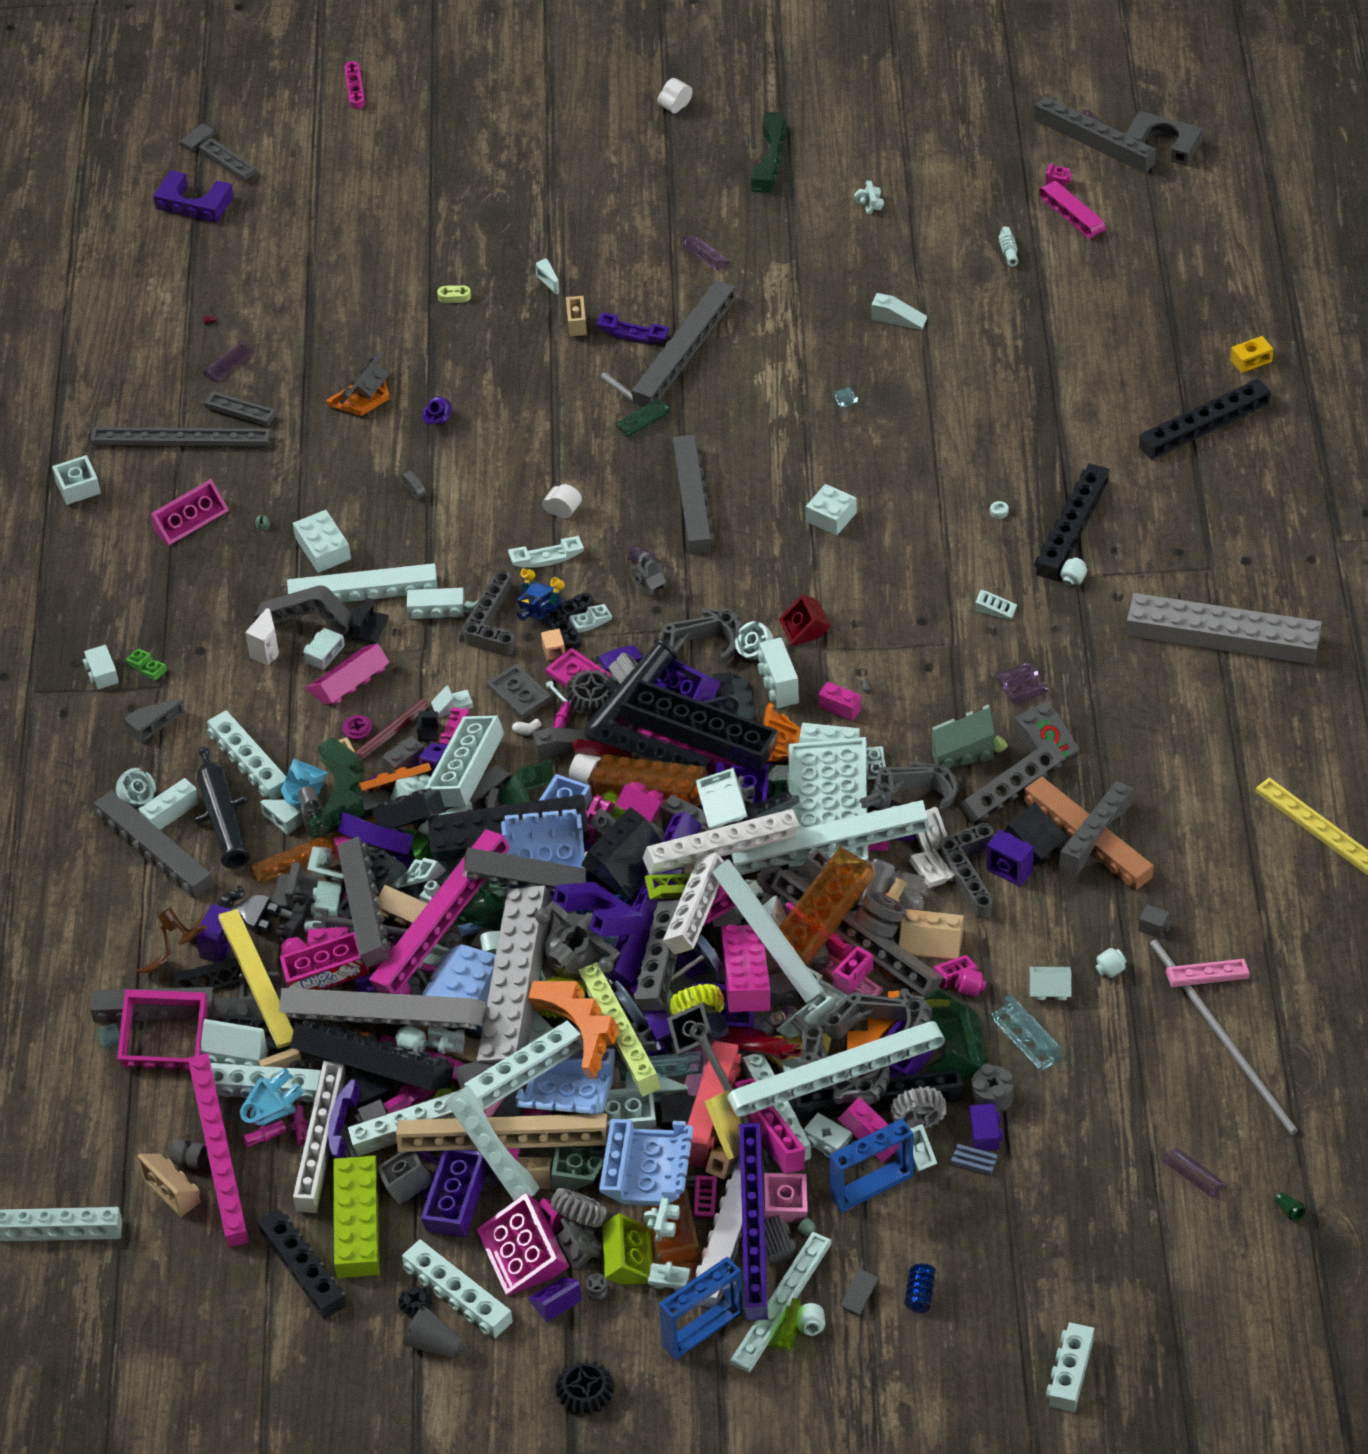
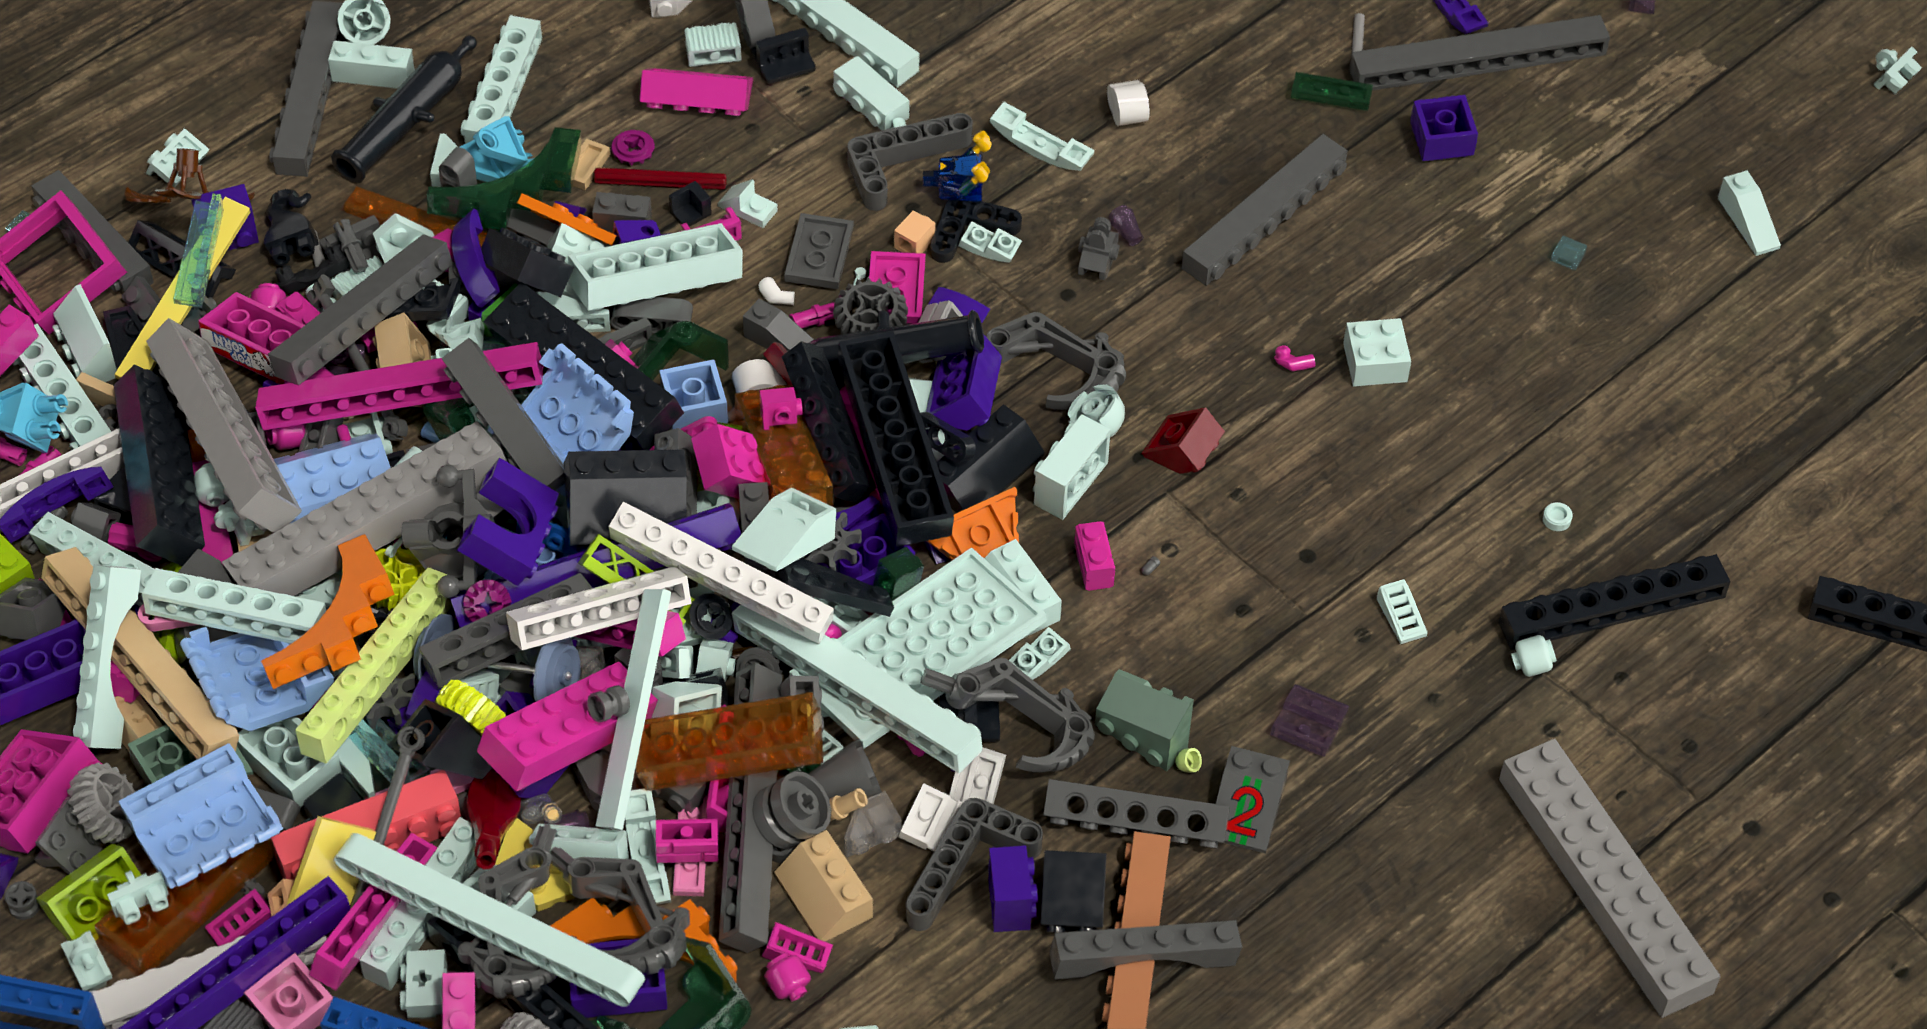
camera: 45 degrees right, 5 degrees up
none -> light aqua bracket [146,129,209,187]
none -> clear light blue fence [173,193,224,308]
none -> dark grey axle [333,219,368,273]
none -> magenta gear [463,580,512,622]
none -> dark grey wheel [587,685,630,723]
none -> dark pink brick [760,387,803,430]
none -> dark pink arm [1274,345,1315,371]
none -> dark purple brick [1410,95,1478,161]

